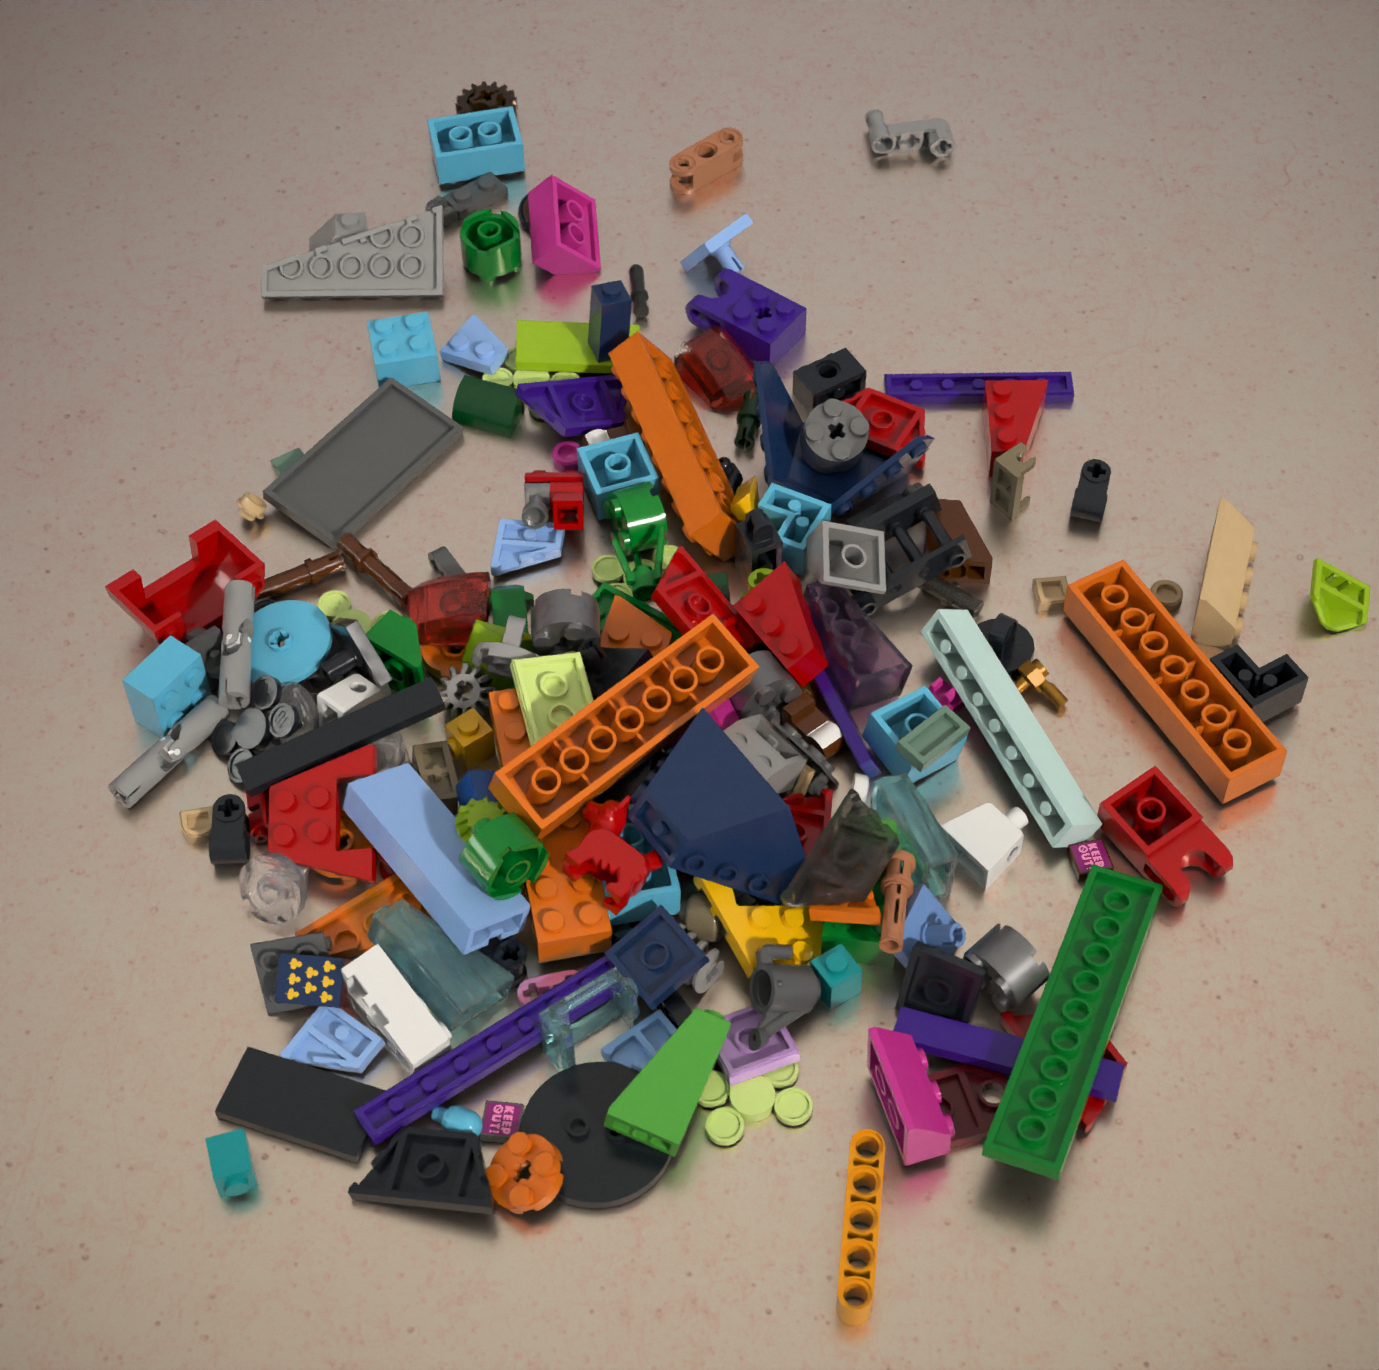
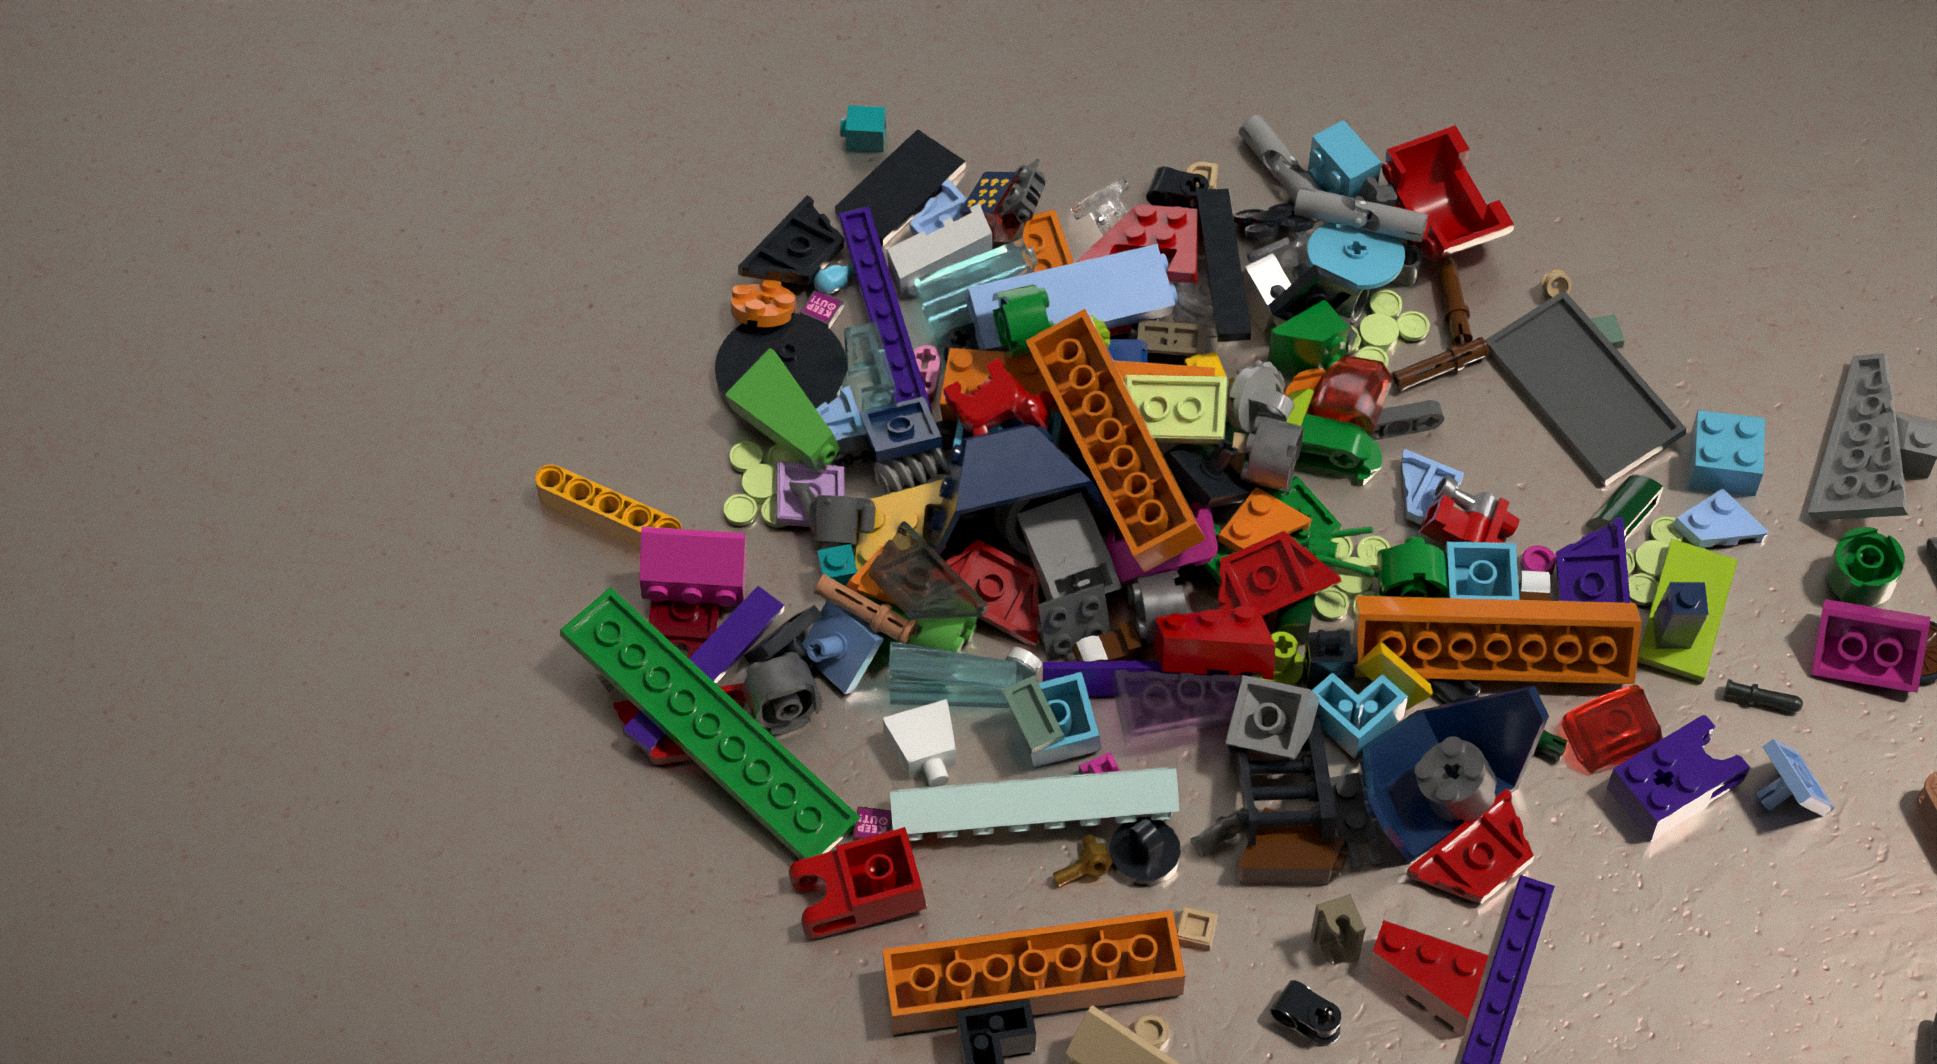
camera: 110 degrees right, 5 degrees up
black brick [792,348,866,413] -> none

